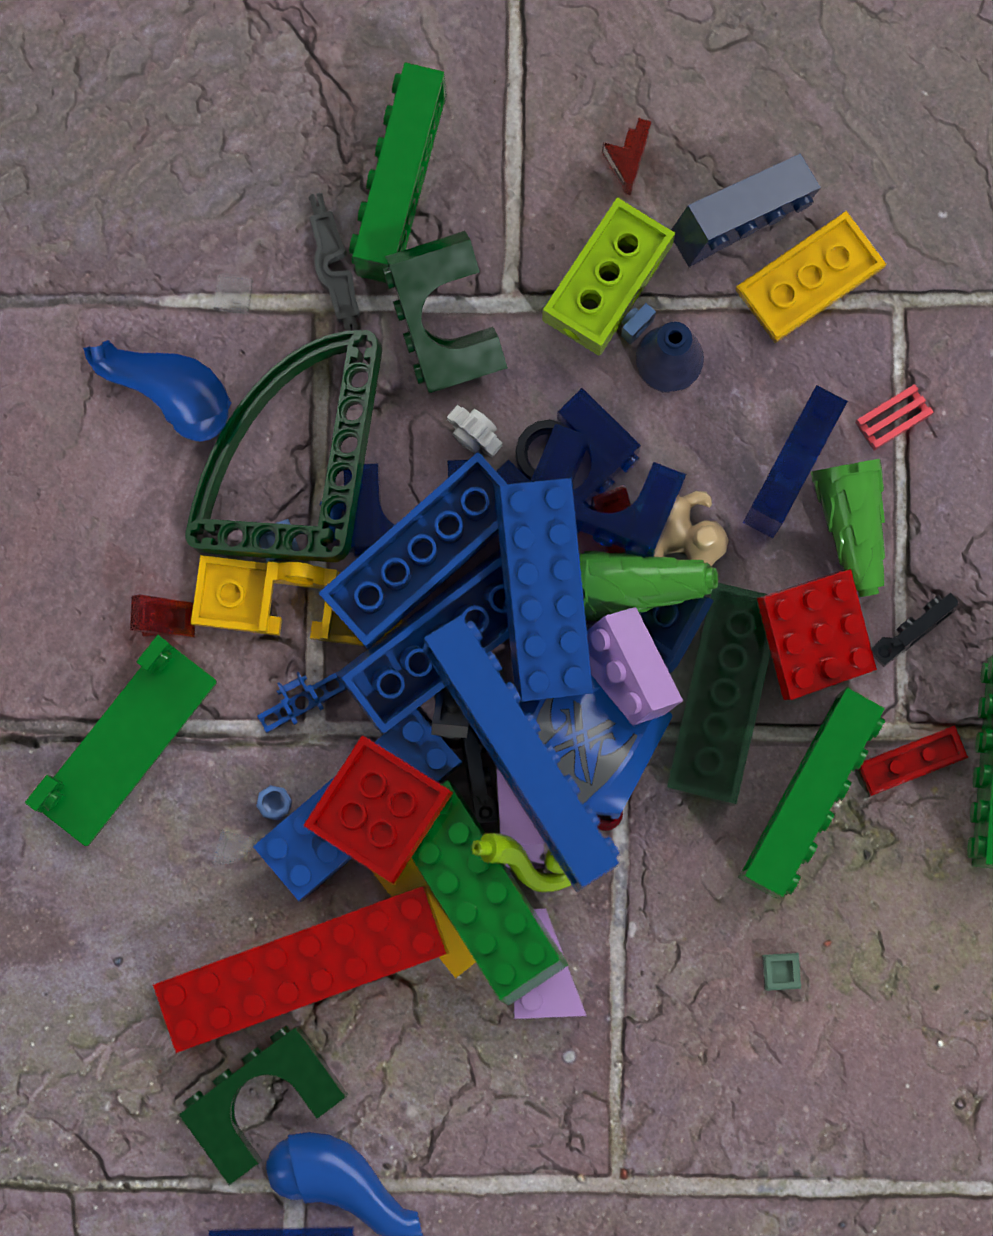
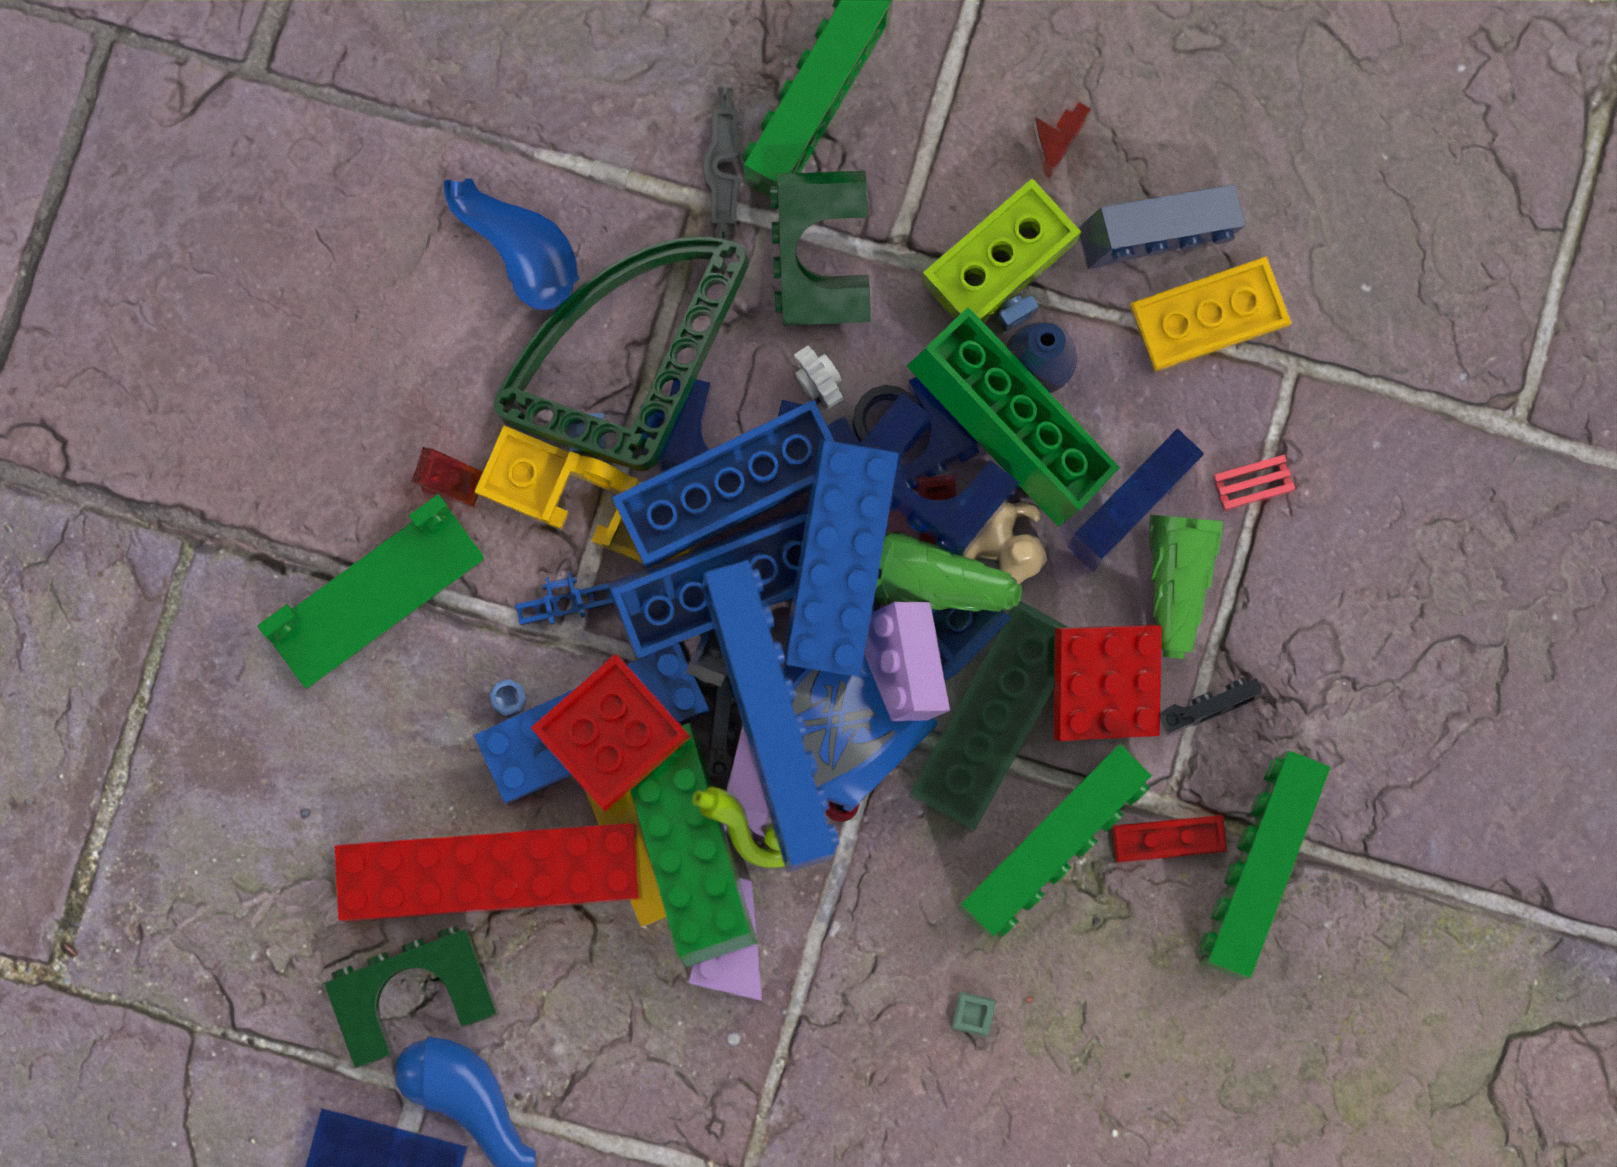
camera: 10 degrees right, 0 degrees up
none -> green brick [906,307,1120,527]

